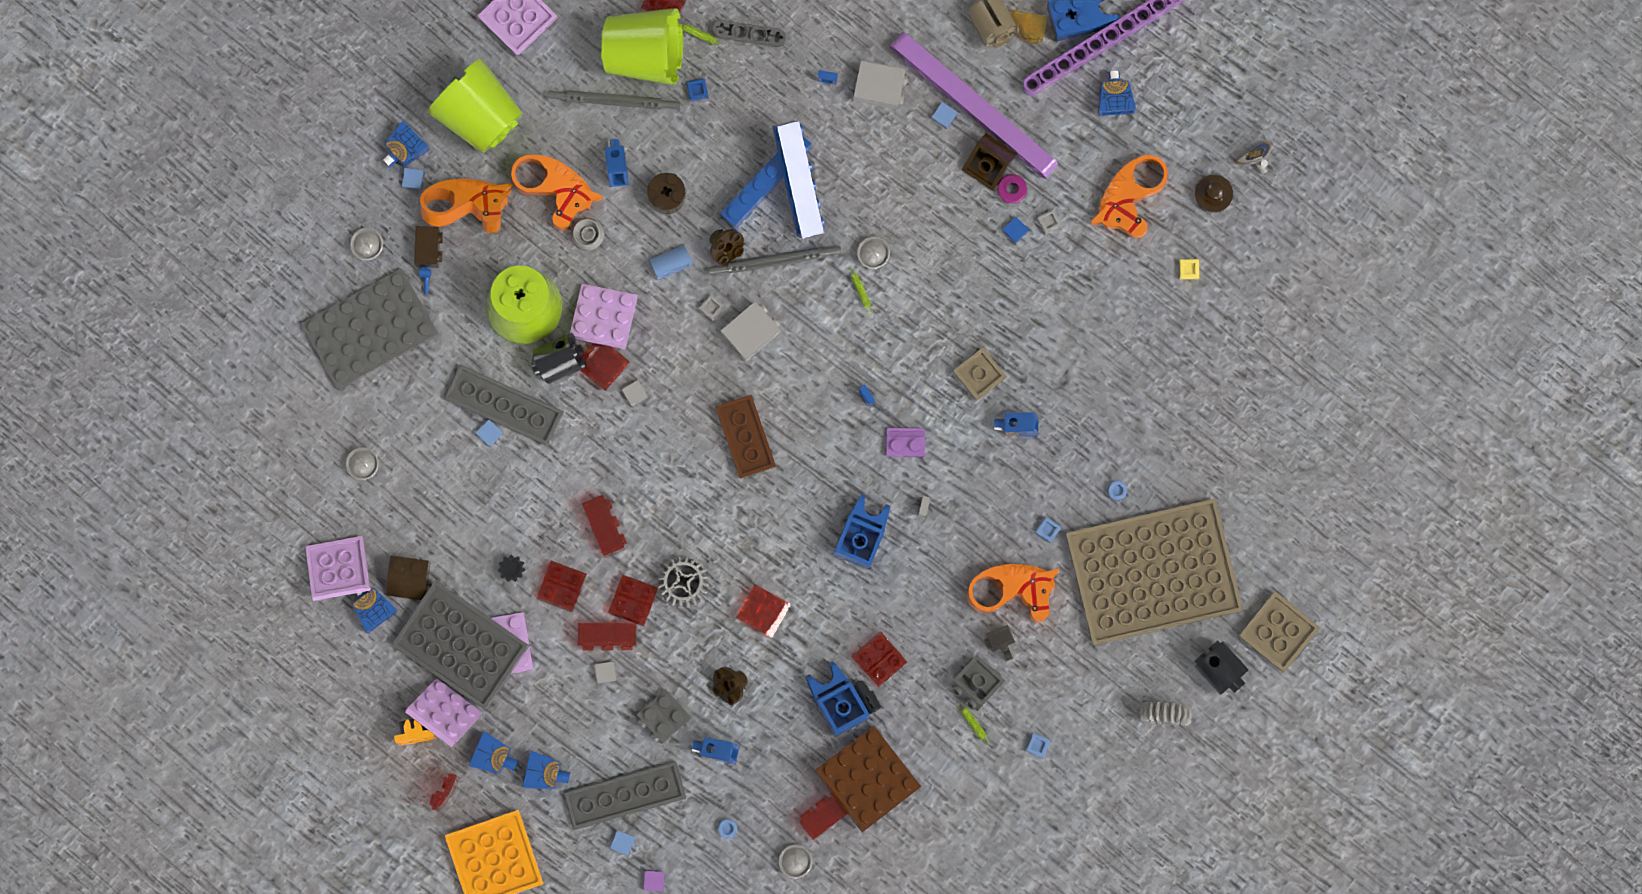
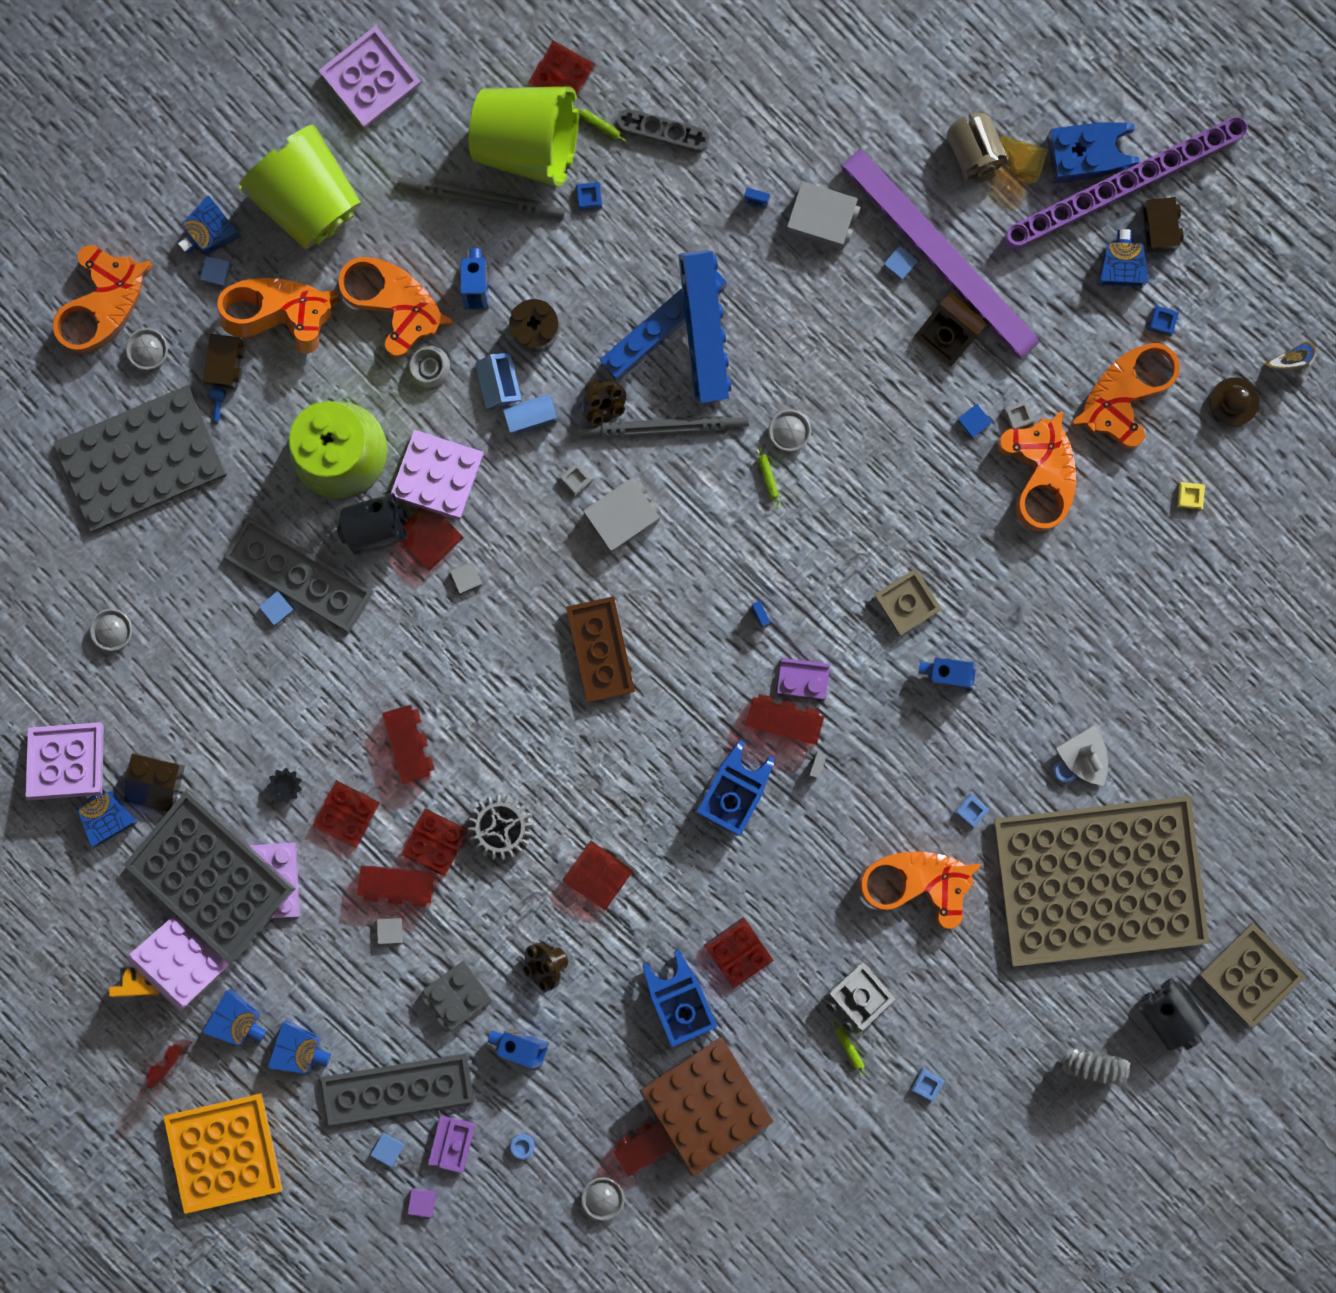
camera: 15 degrees right, 5 degrees up
black hinge [854,680,882,714] -> none
clear smoke brick [984,625,1015,662] -> none
magenta piece [997,174,1028,204] -> none
none -> orange animal [53,245,153,354]
none -> medium lavender plate [428,1115,476,1173]
none -> medium blue brick [475,353,522,409]
none -> clear red brick [745,694,825,745]
none -> orange animal [997,411,1076,532]
none -> light grey shield [1055,725,1108,786]
none -> dark brown brick [1142,197,1184,253]
none -> blue tile [1148,305,1179,337]

